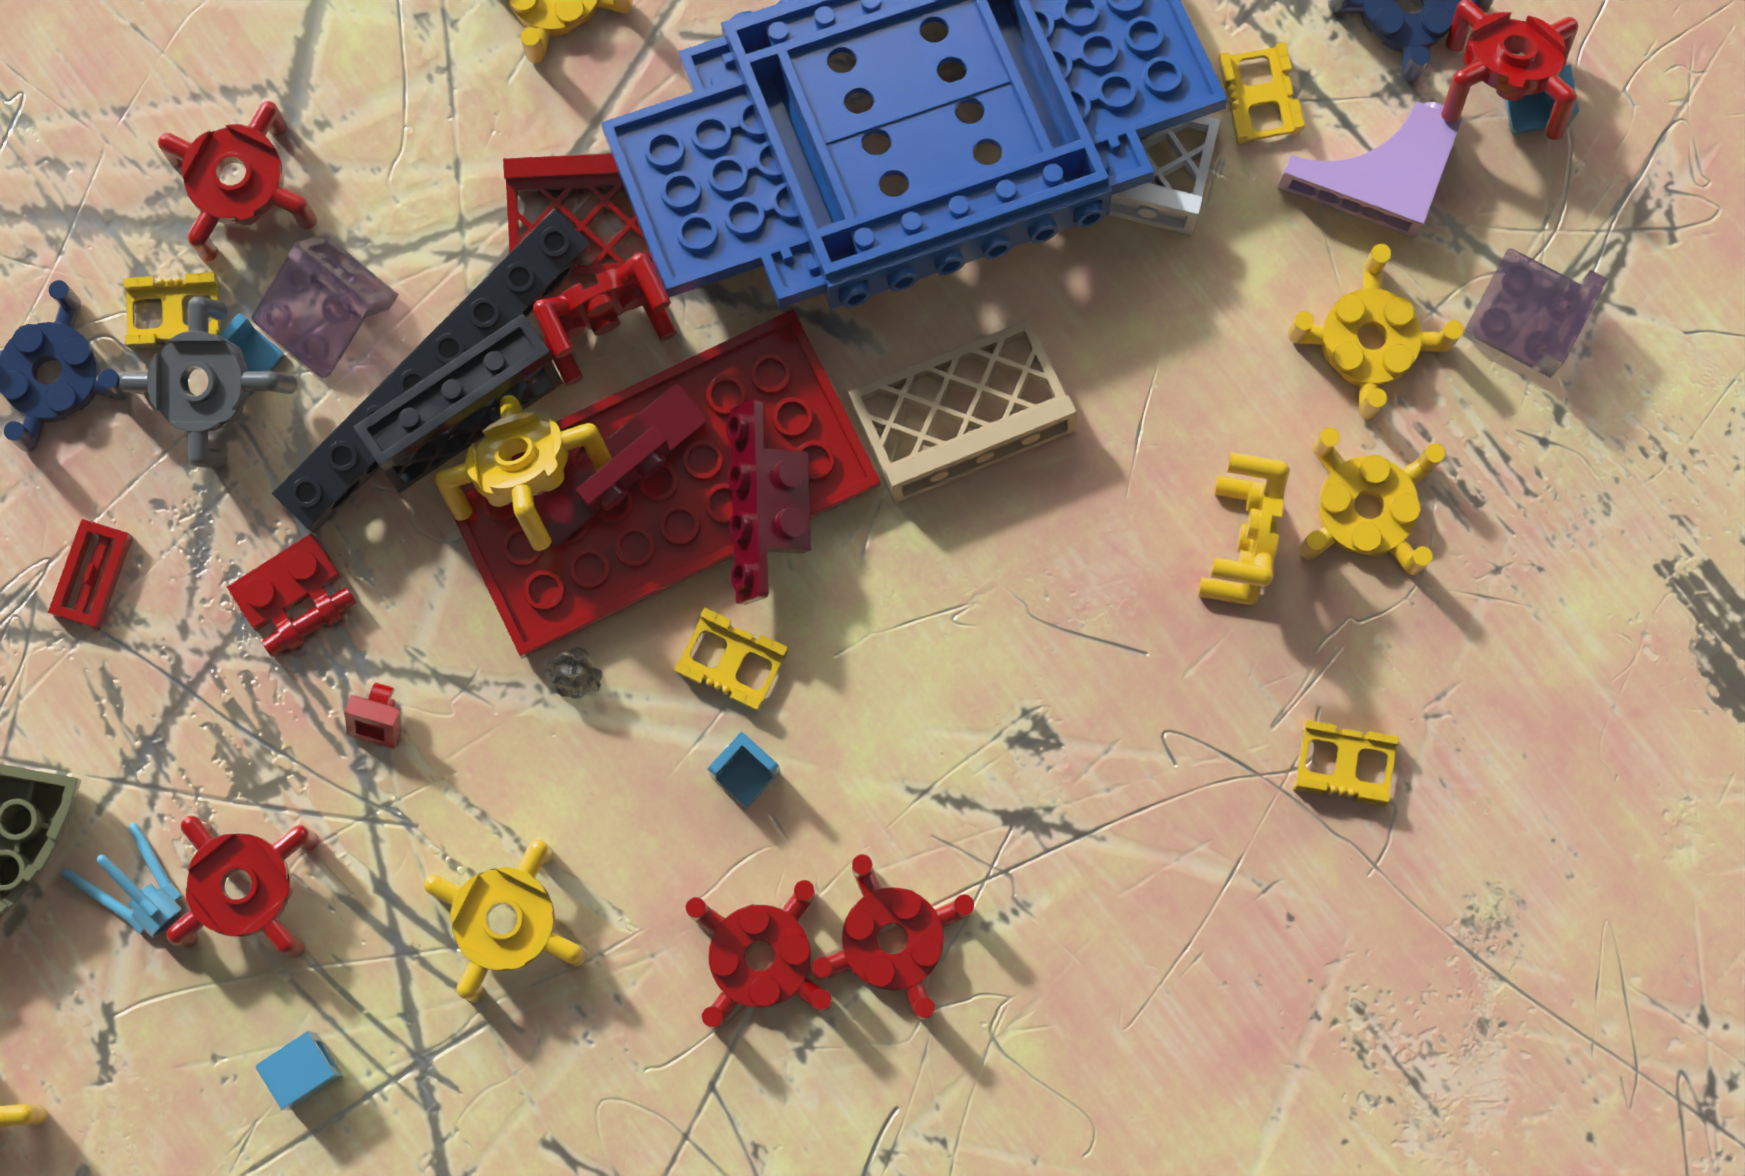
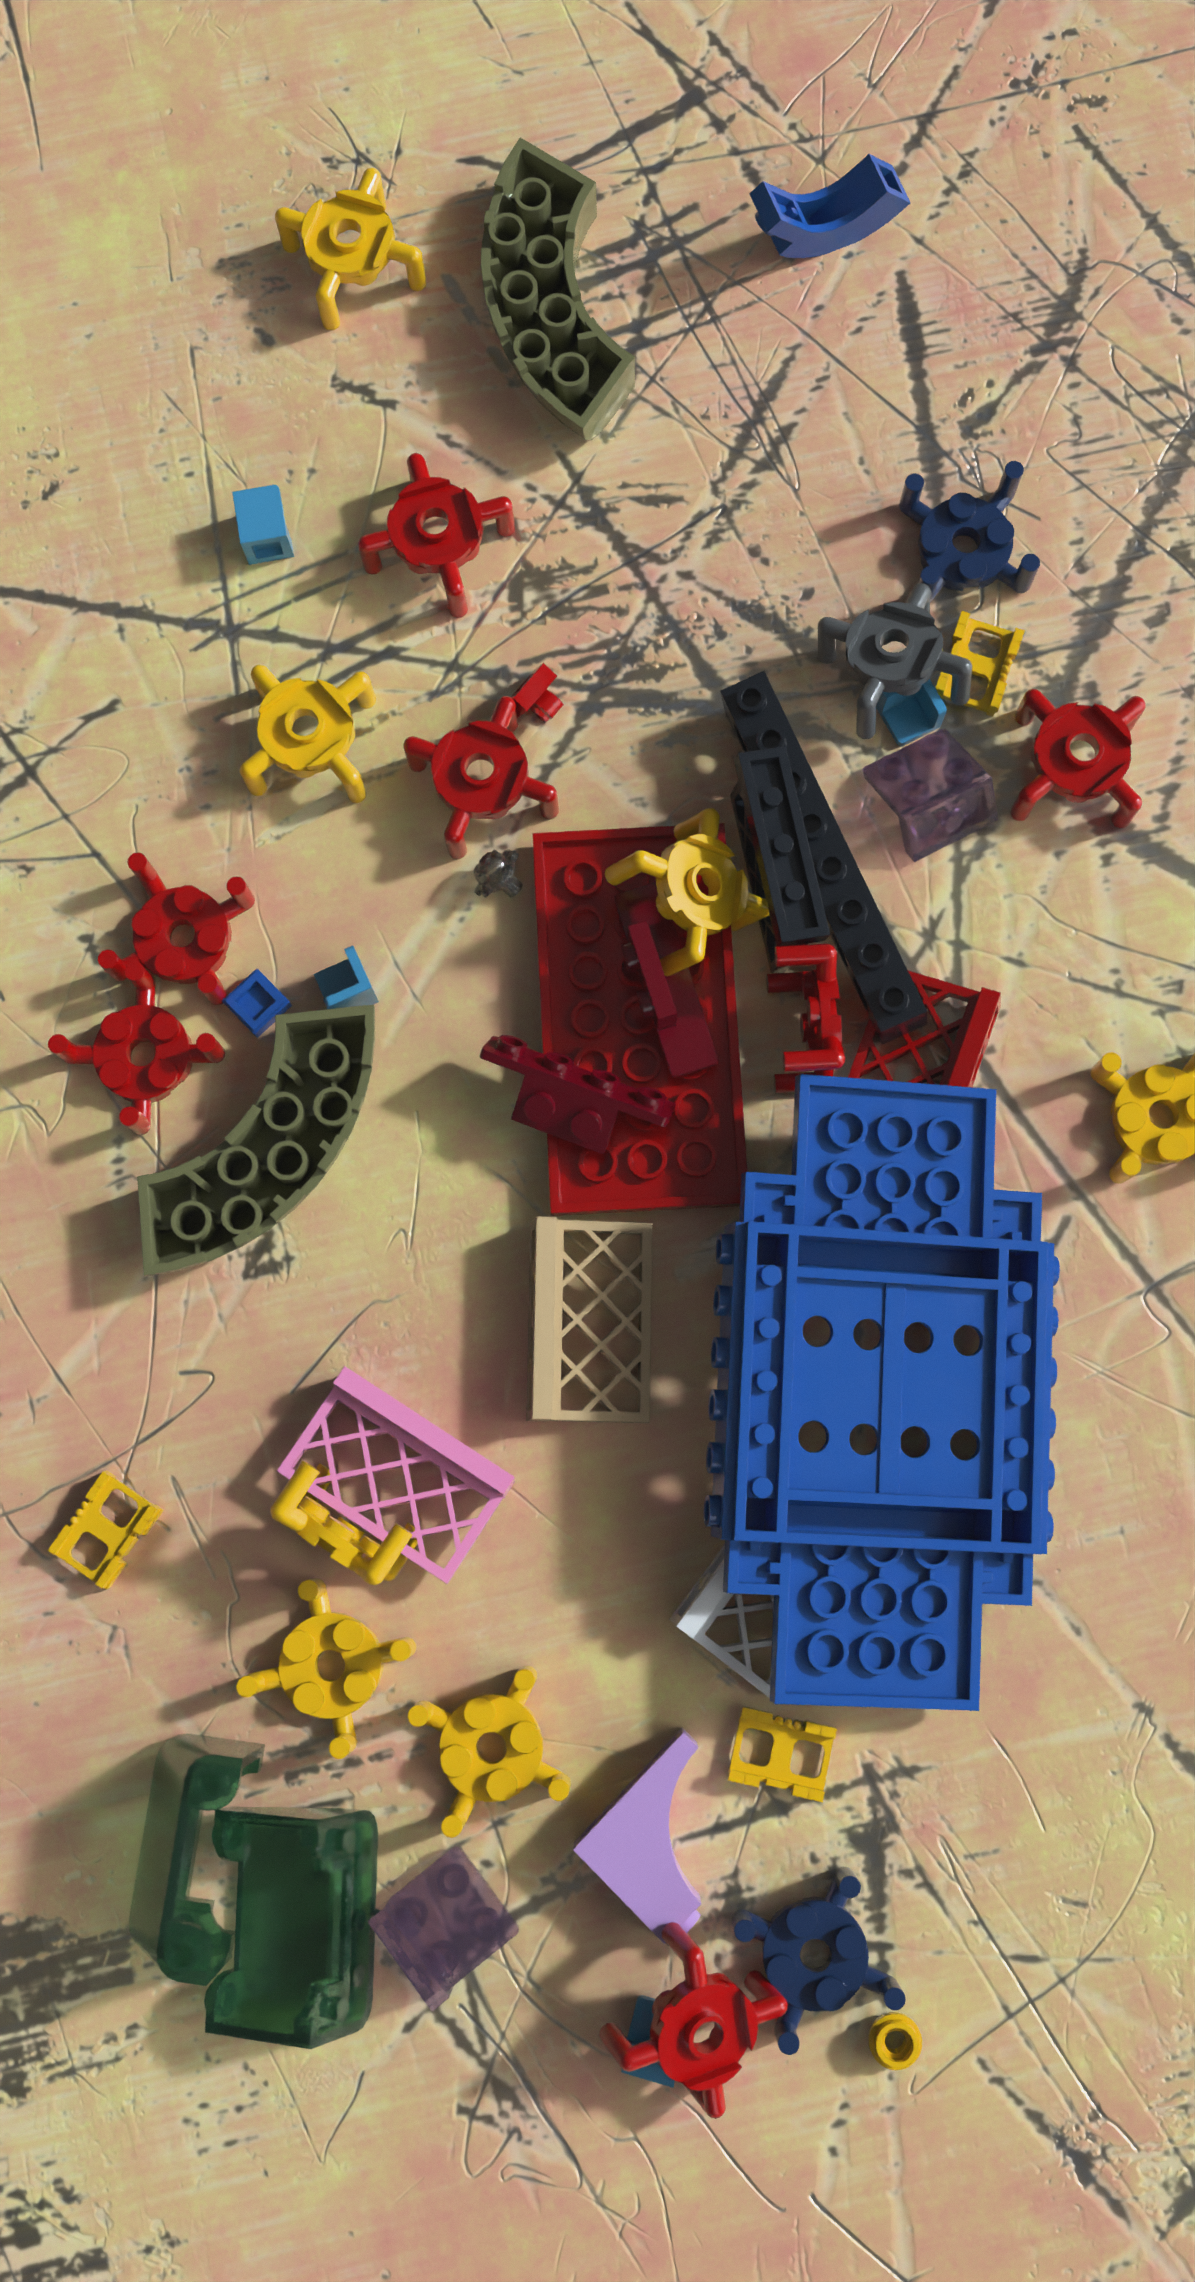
camera: 120 degrees right, 0 degrees up
red tile [48,519,133,630] -> none
medium azure plant [61,823,183,938] -> none
red plate [227,533,357,657] -> none
yellow piece [674,607,788,711] -> none
none -> clear green windscreen [129,1733,265,1986]
none -> olive brick [137,1004,375,1277]
none -> clear green windscreen [204,1806,378,2049]
none -> blue tile [222,969,292,1038]
none -> bright pink fence [277,1366,515,1584]
none -> red plate [403,696,559,859]

